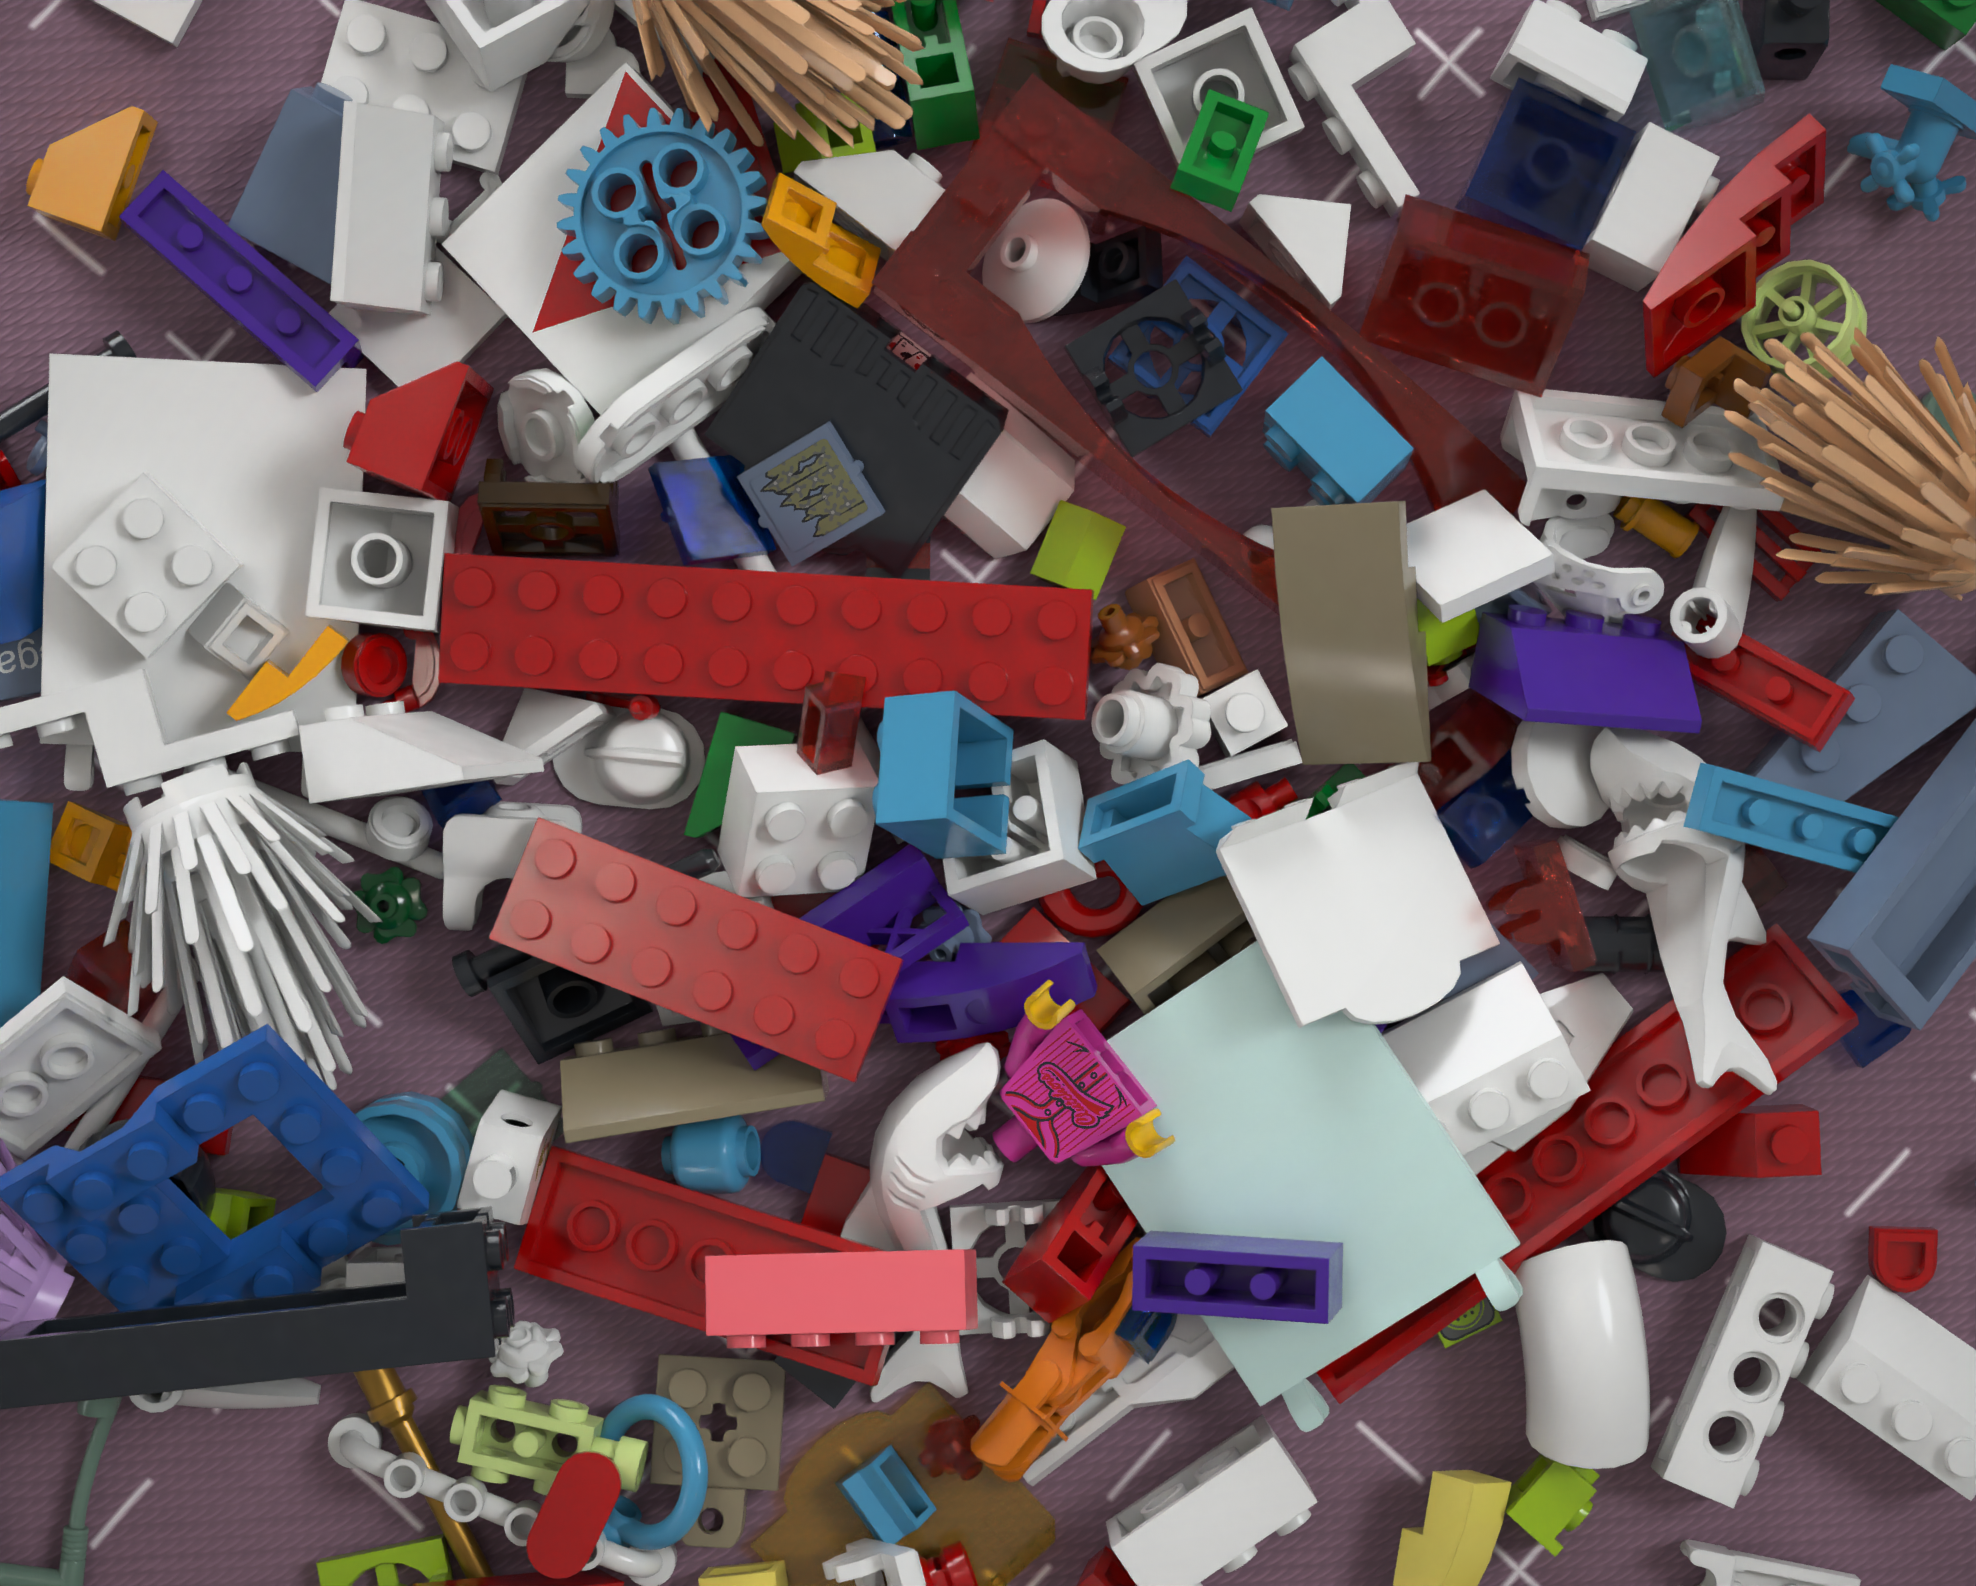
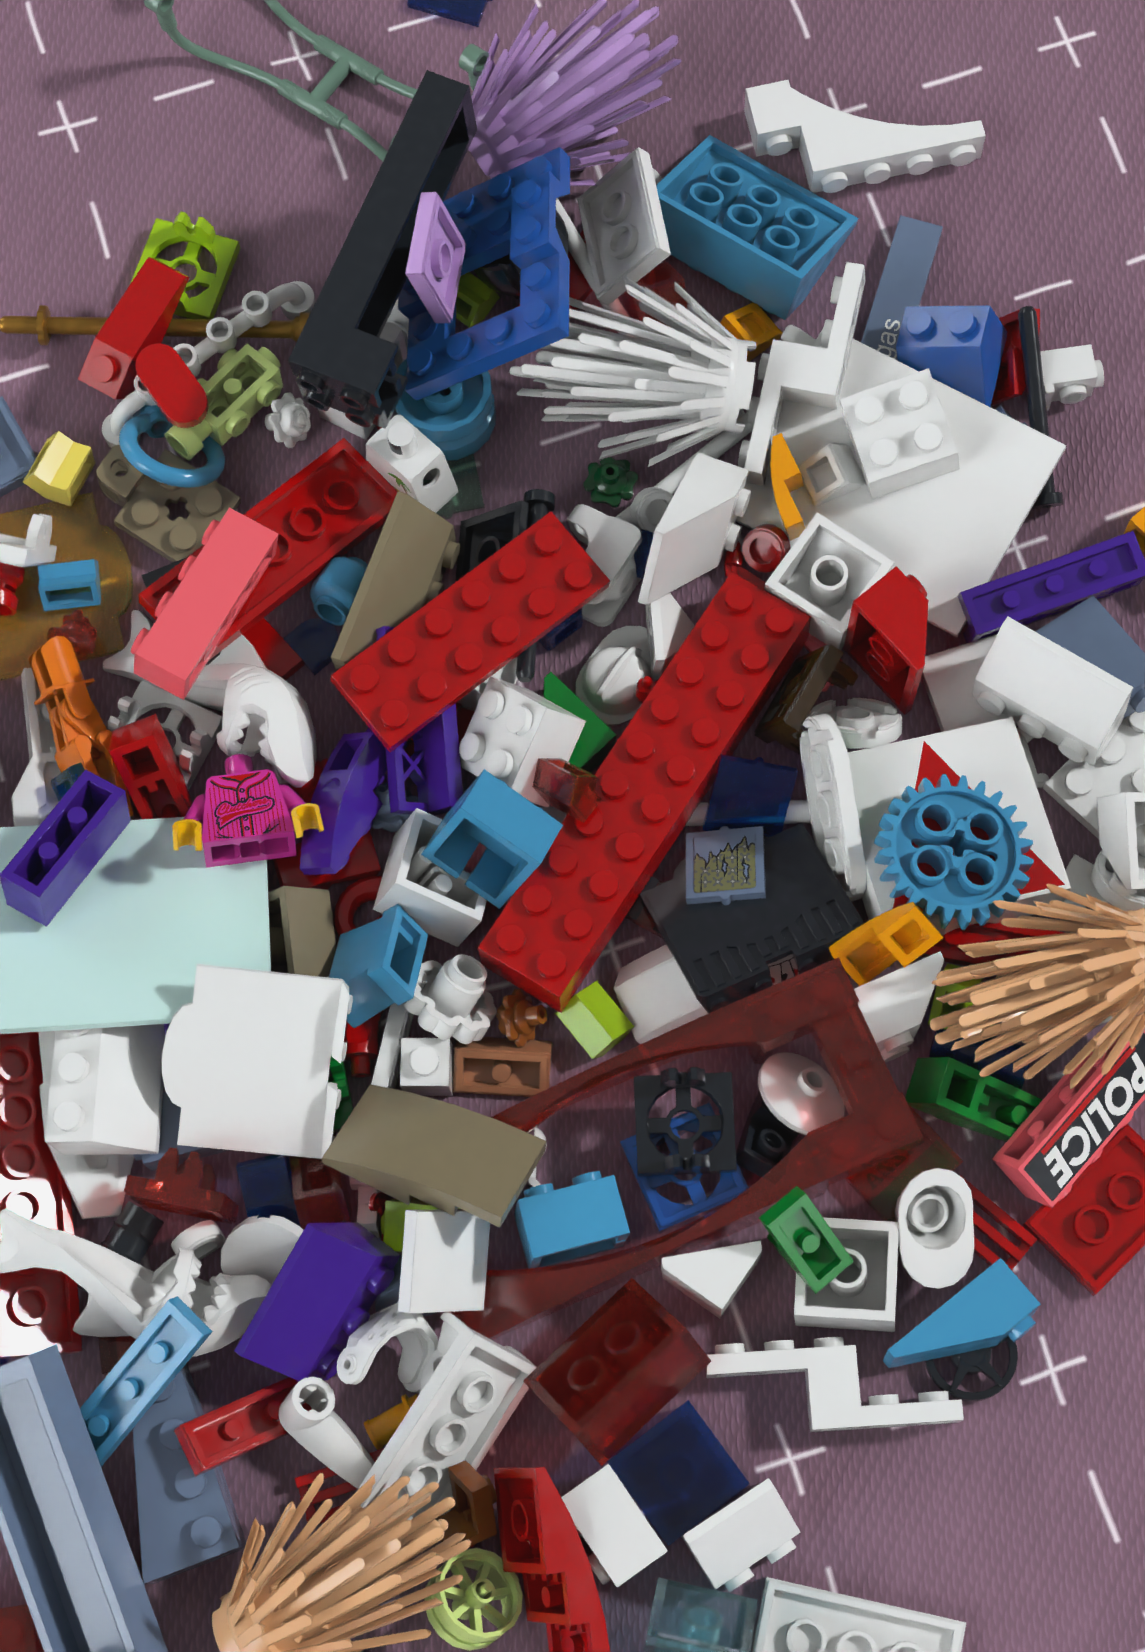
camera: 125 degrees right, 15 degrees down
none -> lavender plate [405,192,466,323]

